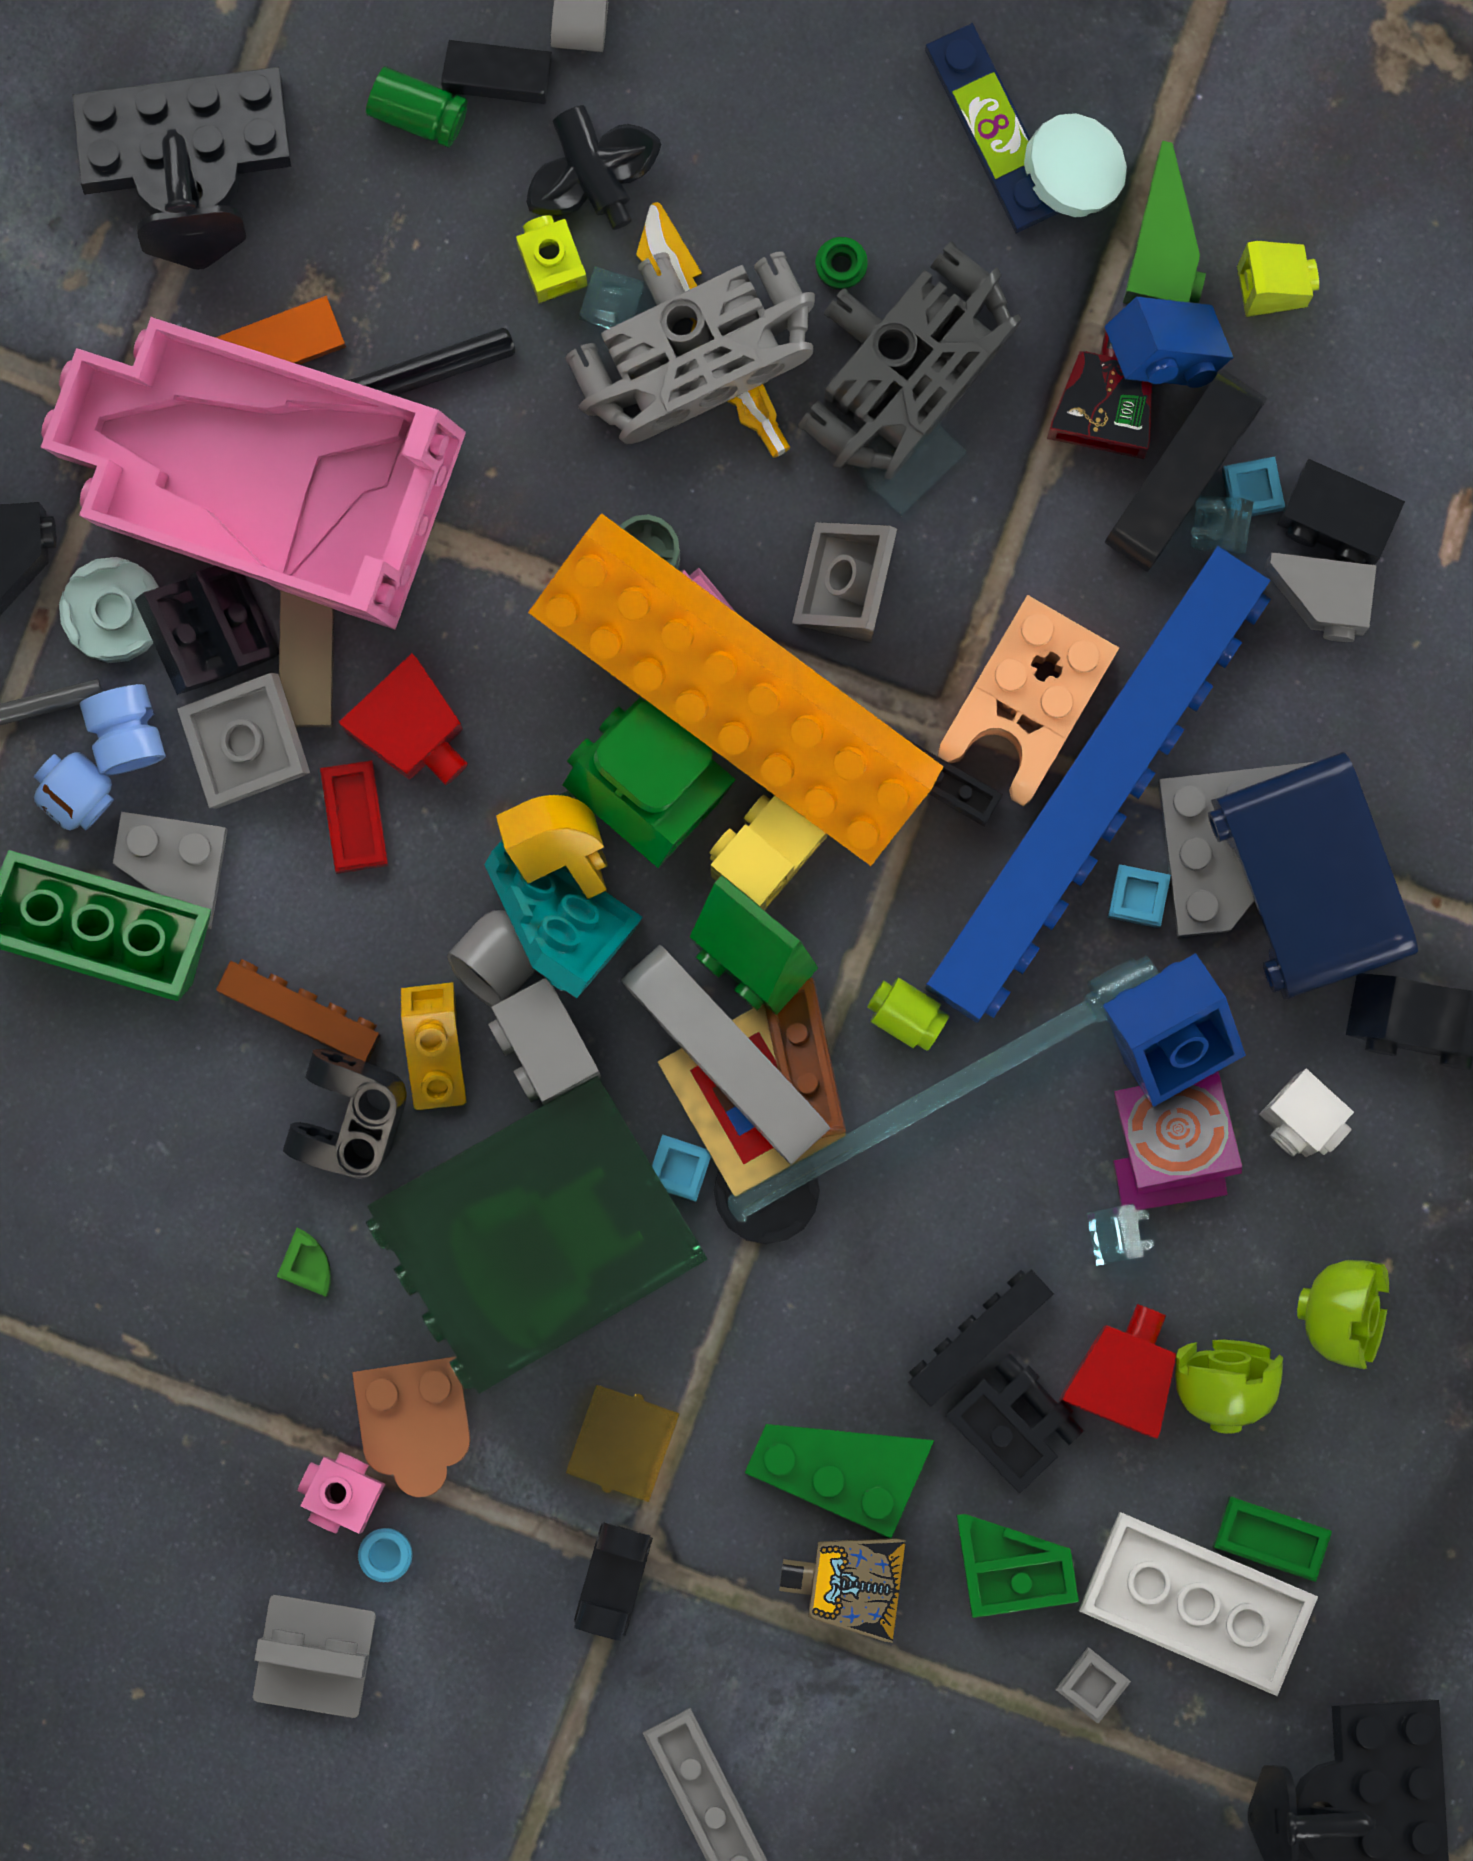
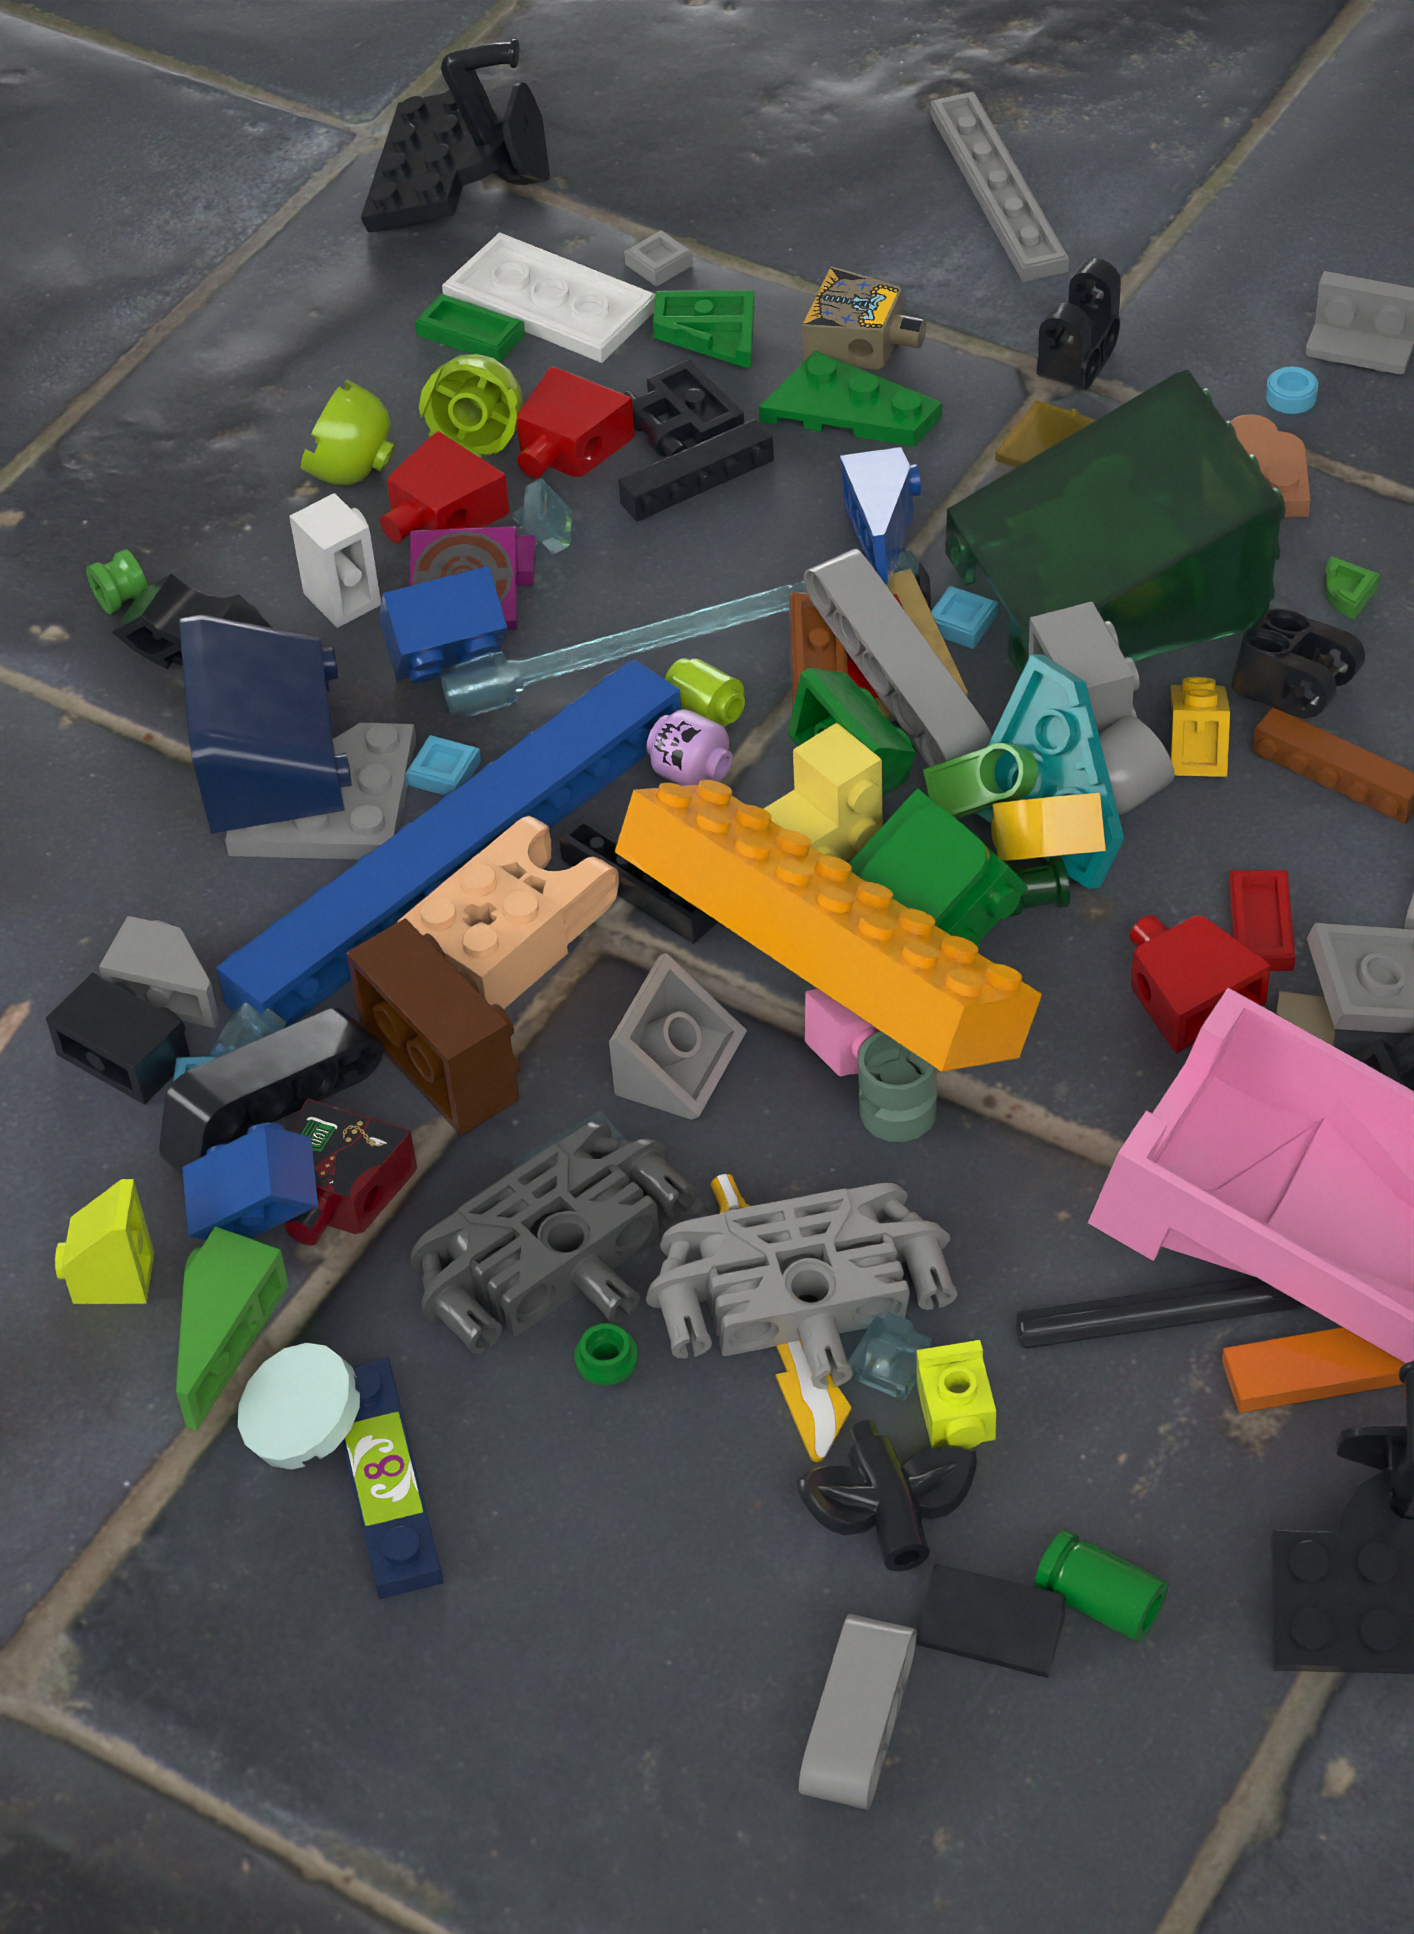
camera: 165 degrees left, 35 degrees down
bright pink brick [297,1452,385,1534] -> none
none -> reddish brown brick [346,918,520,1135]
none -> red torso [380,431,510,543]
none -> lavender head [646,709,733,786]
none -> slope [840,447,921,585]
none -> bright green piece [923,743,1038,819]

